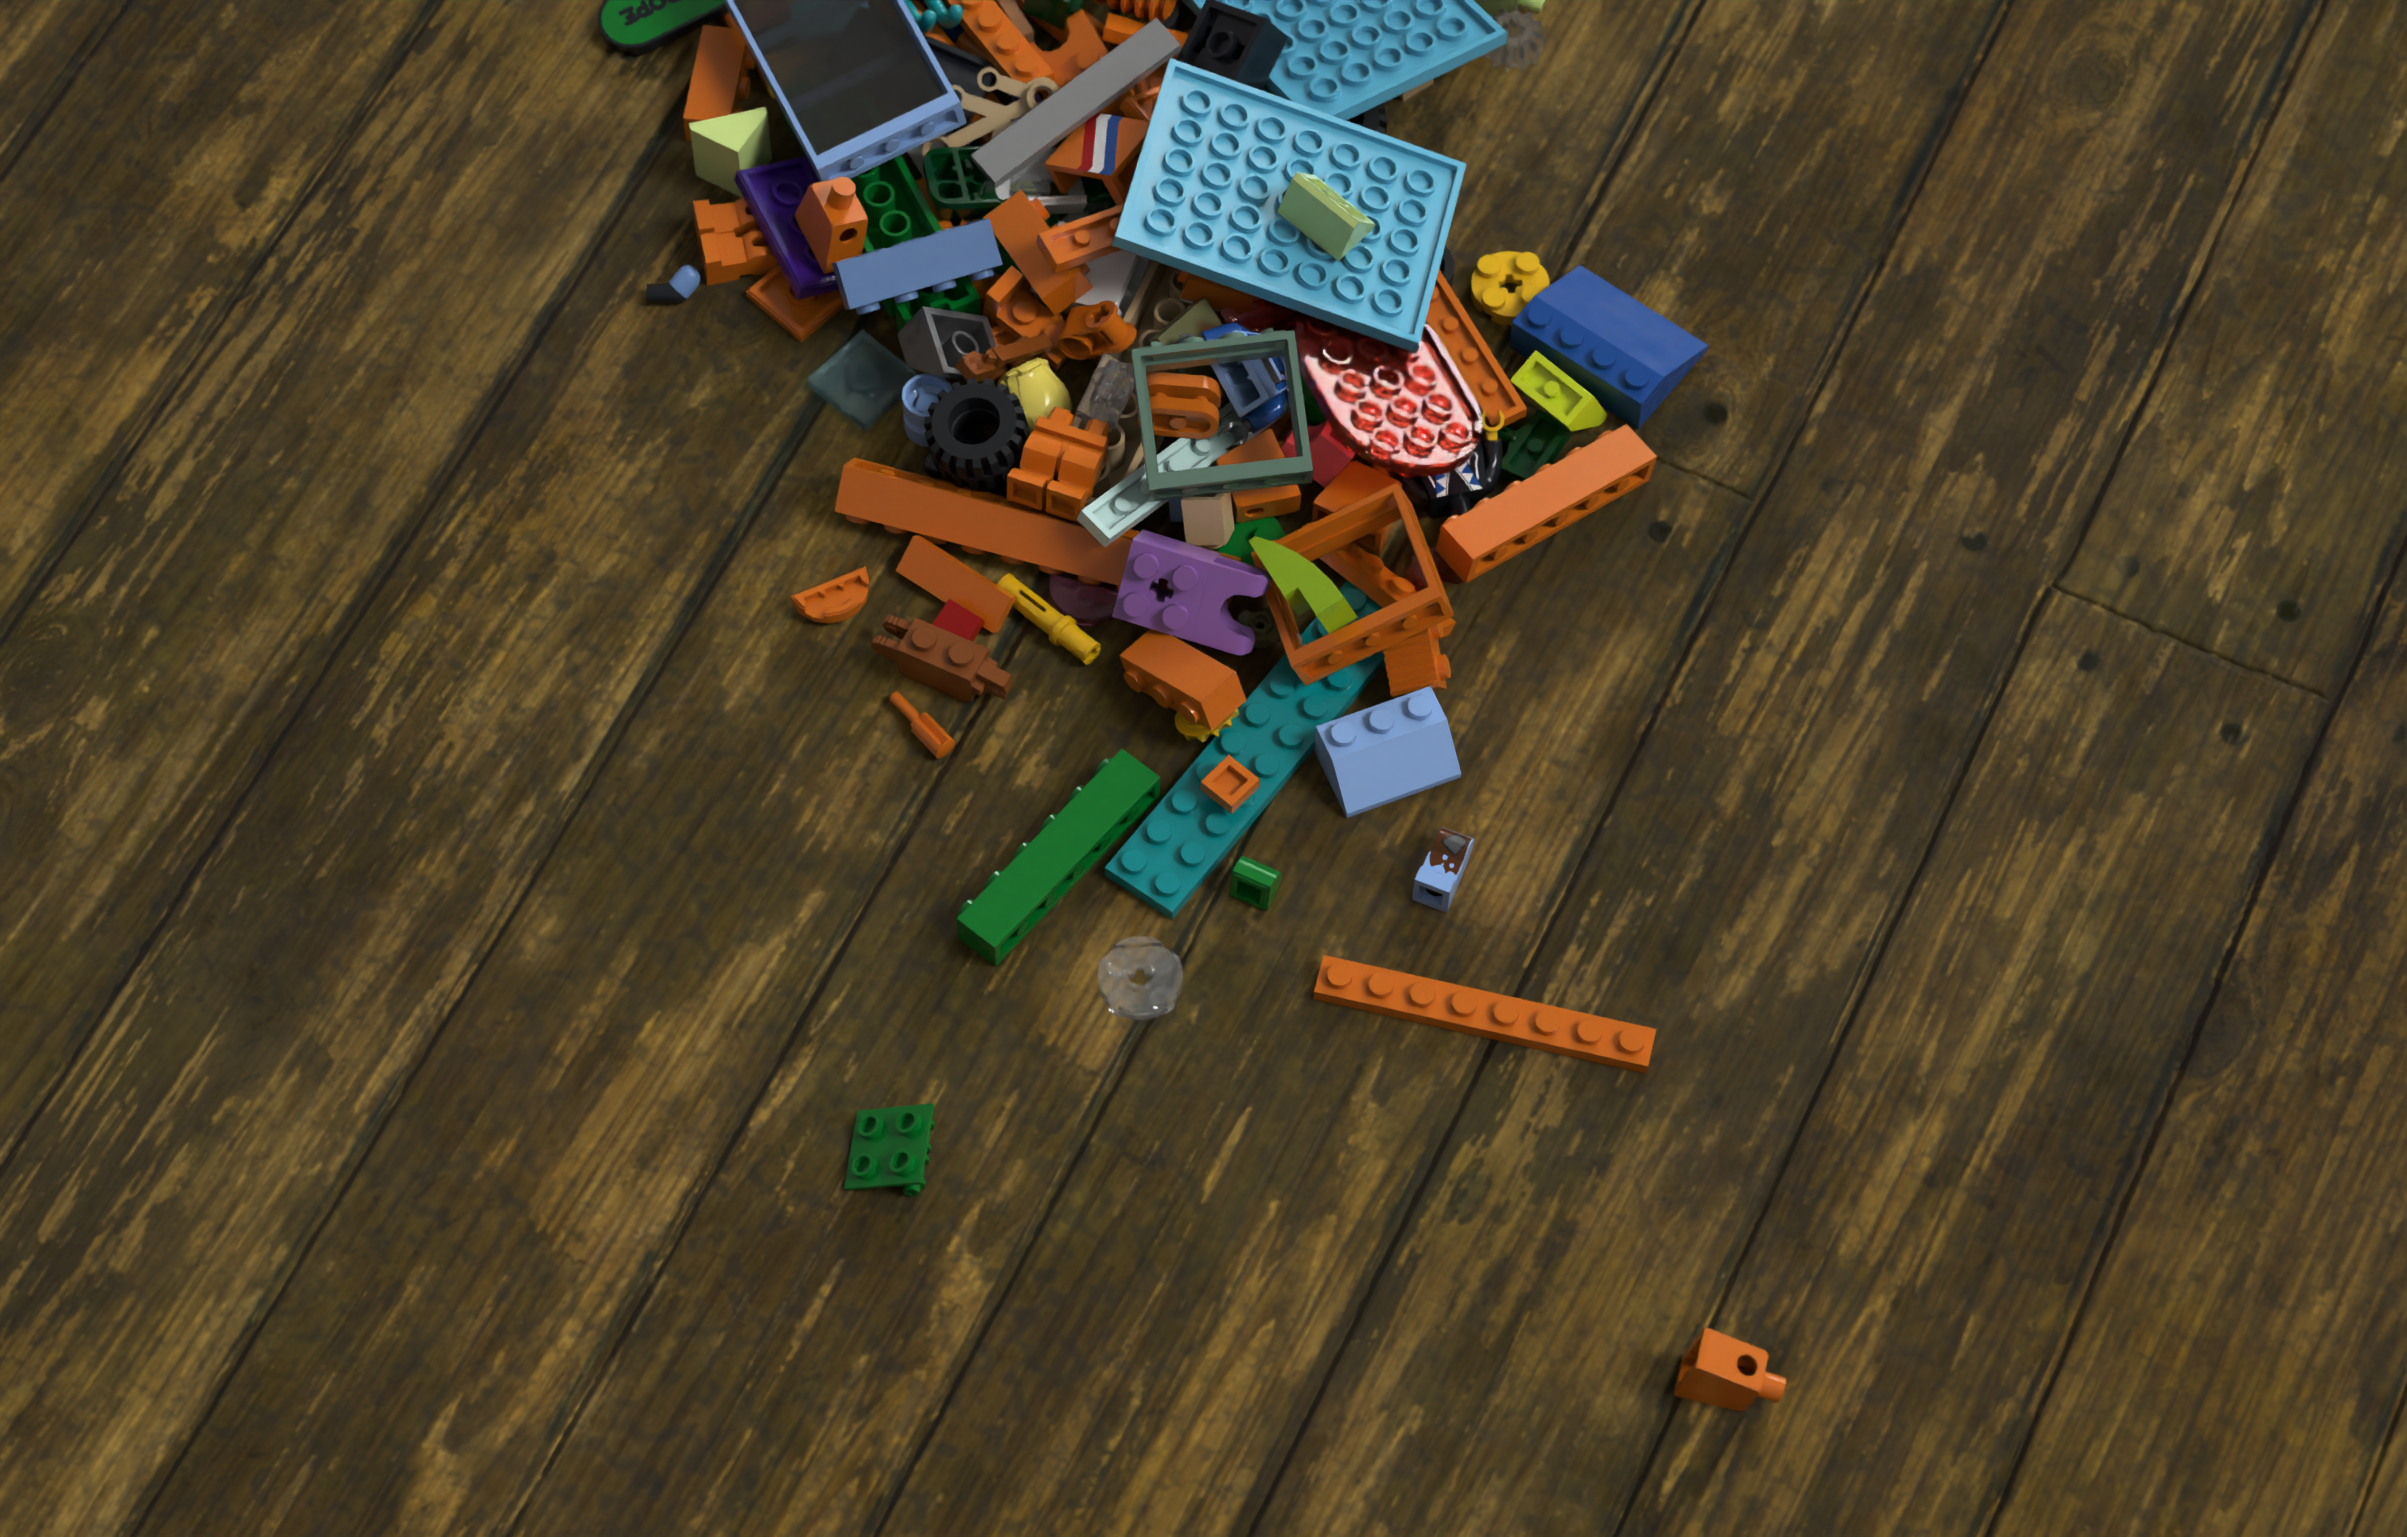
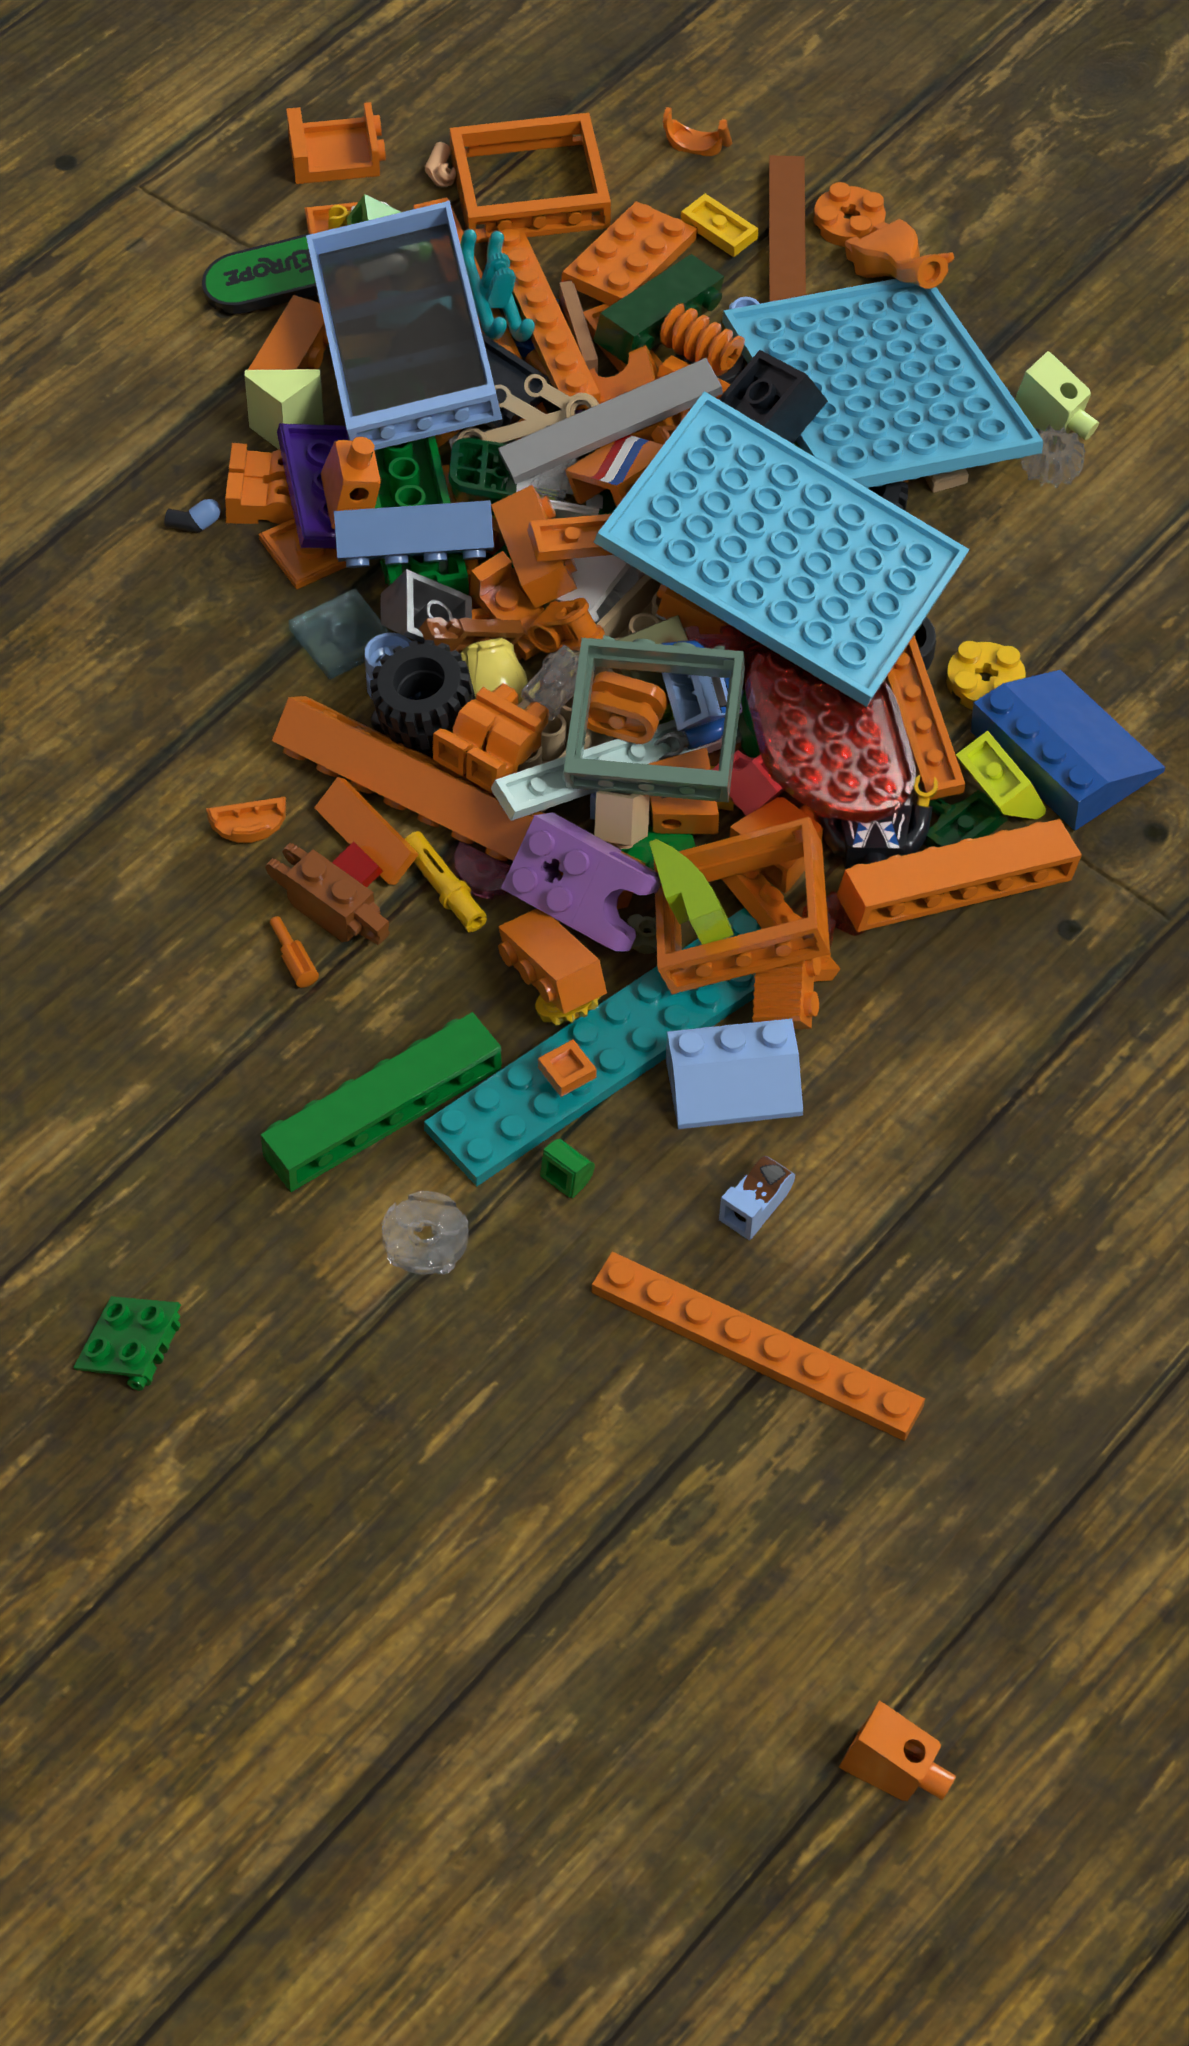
camera: 15 degrees right, 5 degrees down
yellowish green slope [1277,172,1376,261] -> none

